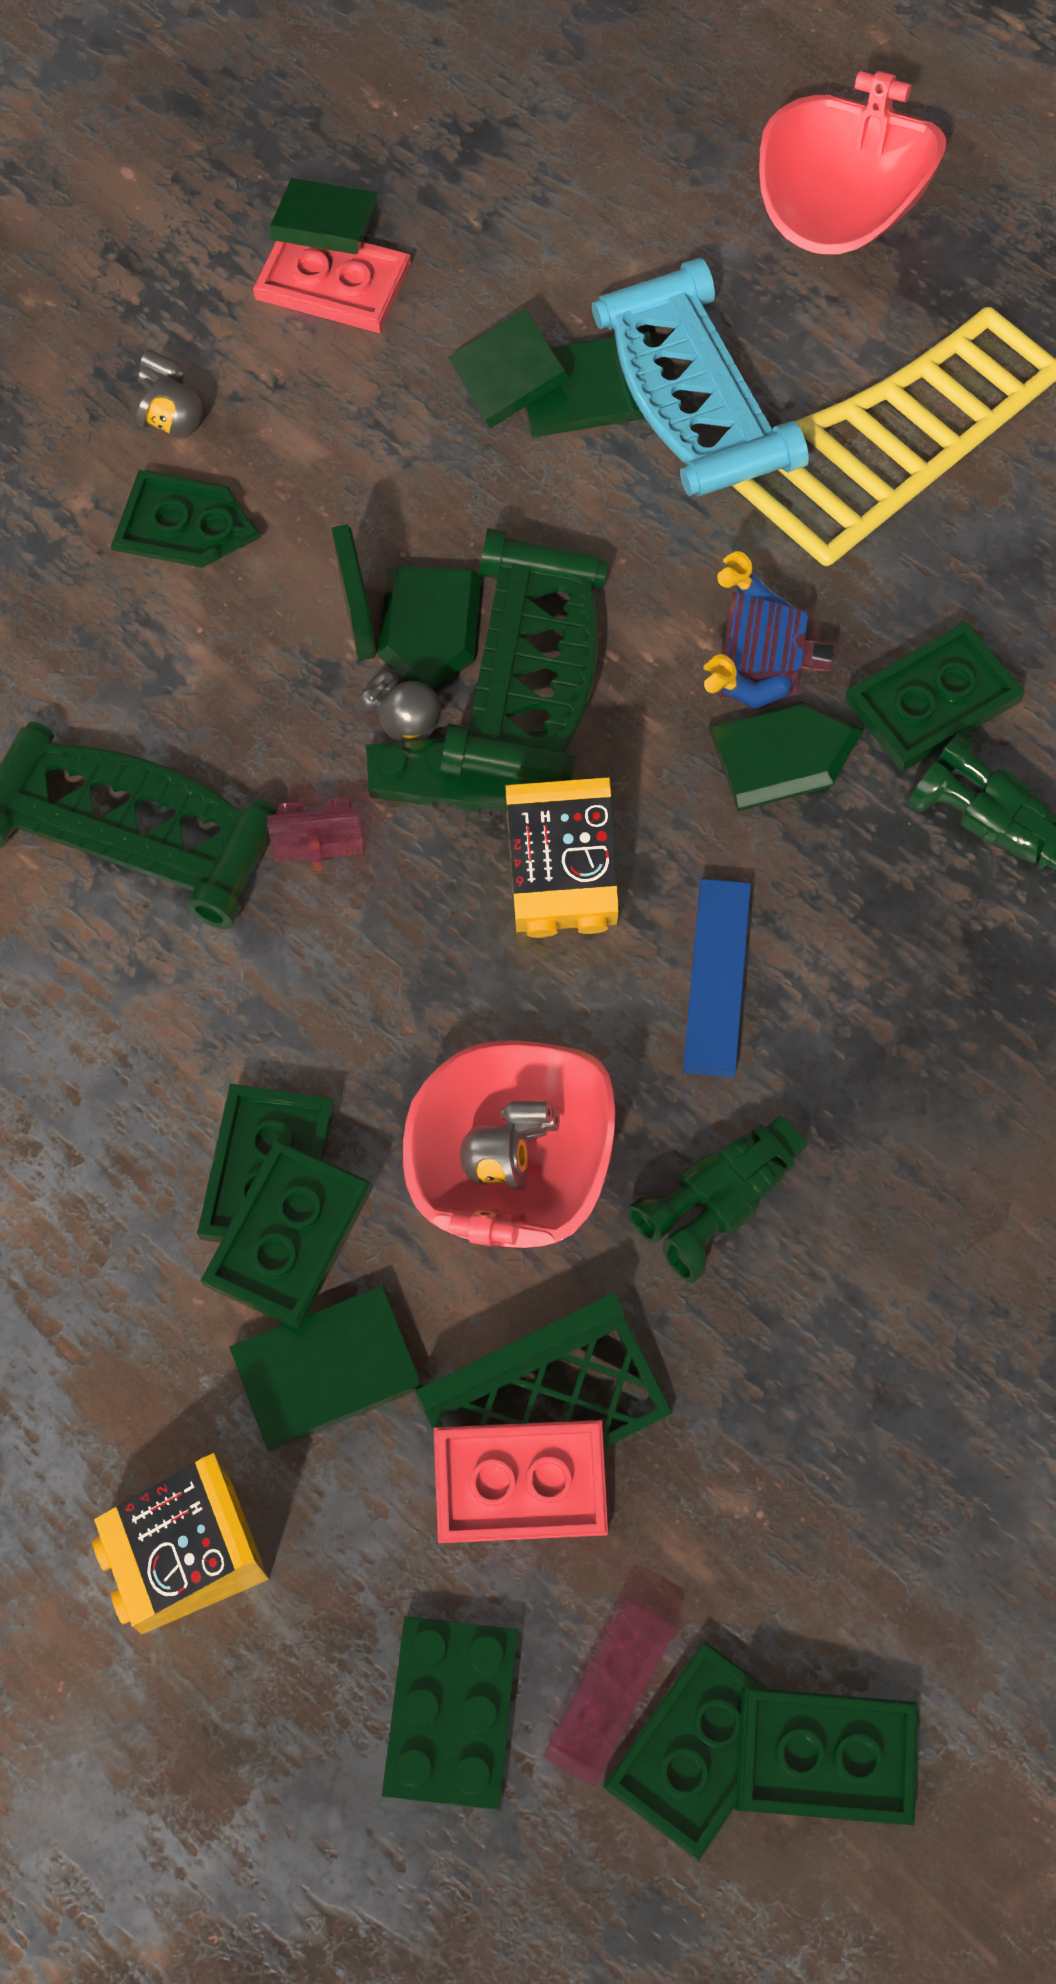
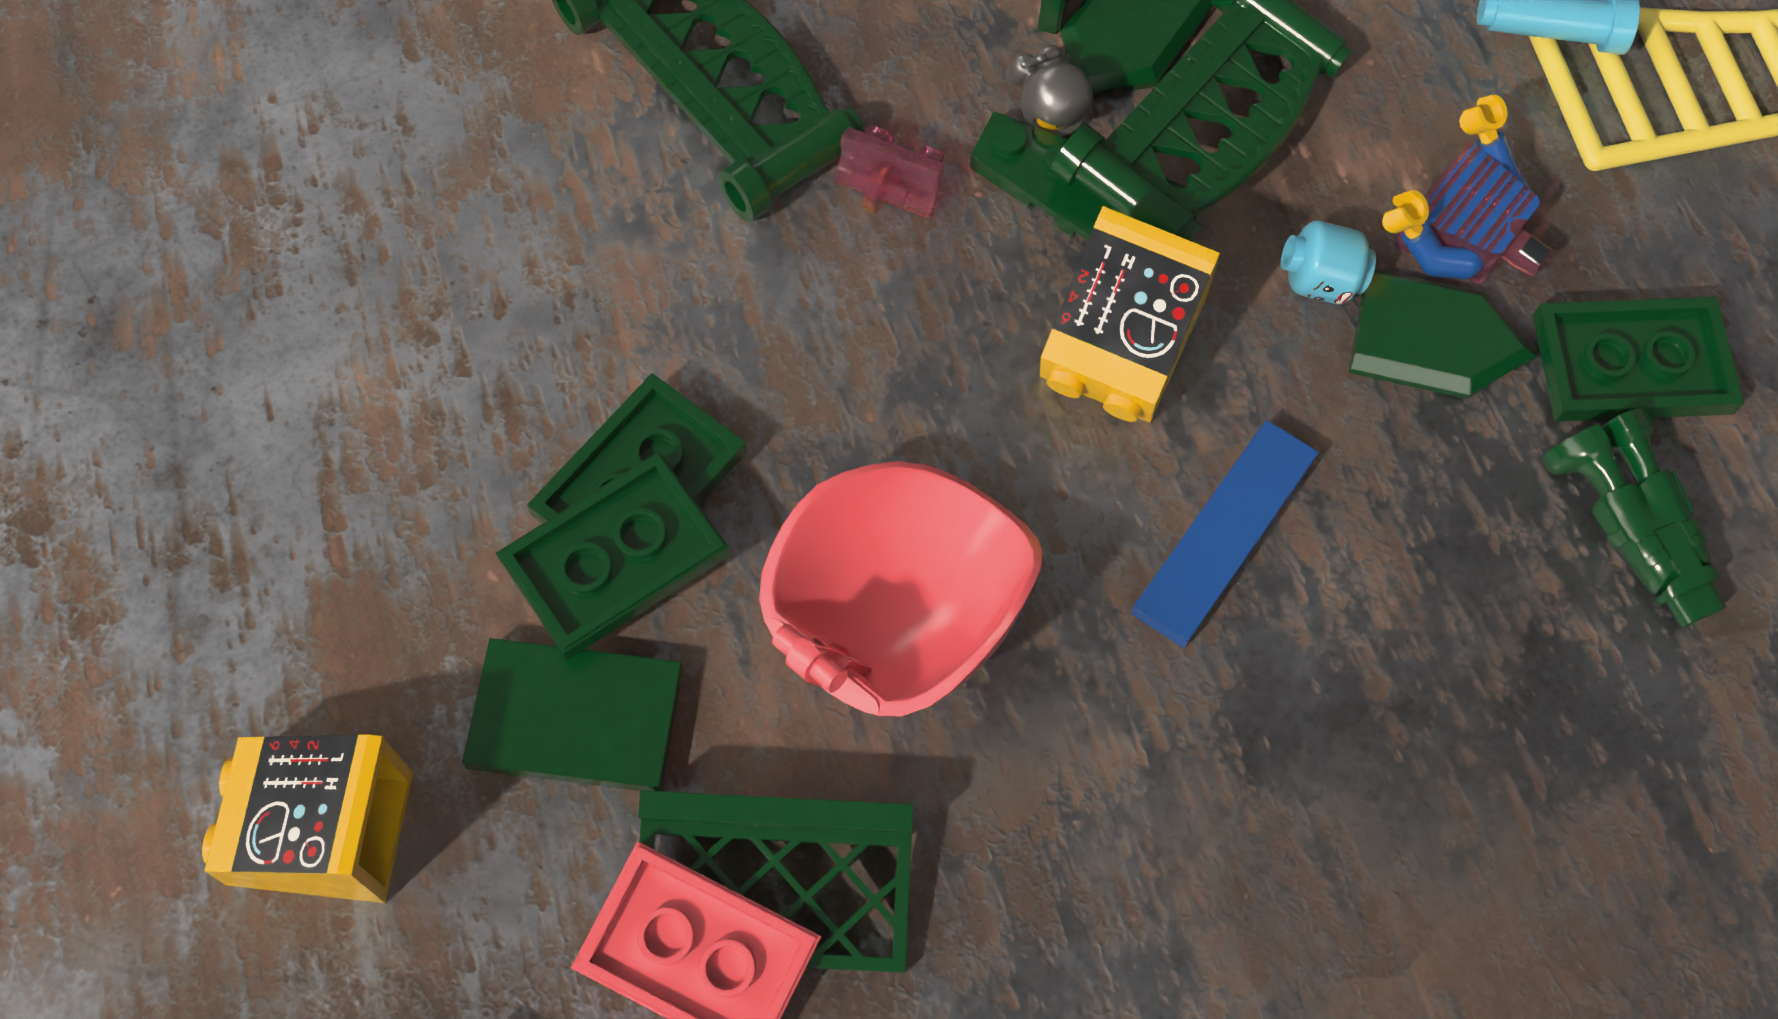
camera: 25 degrees right, 0 degrees up
flat silver piece [460,1101,560,1190] -> none
dark green piece [626,1116,807,1283] -> none
none -> medium azure head [1281,220,1376,305]

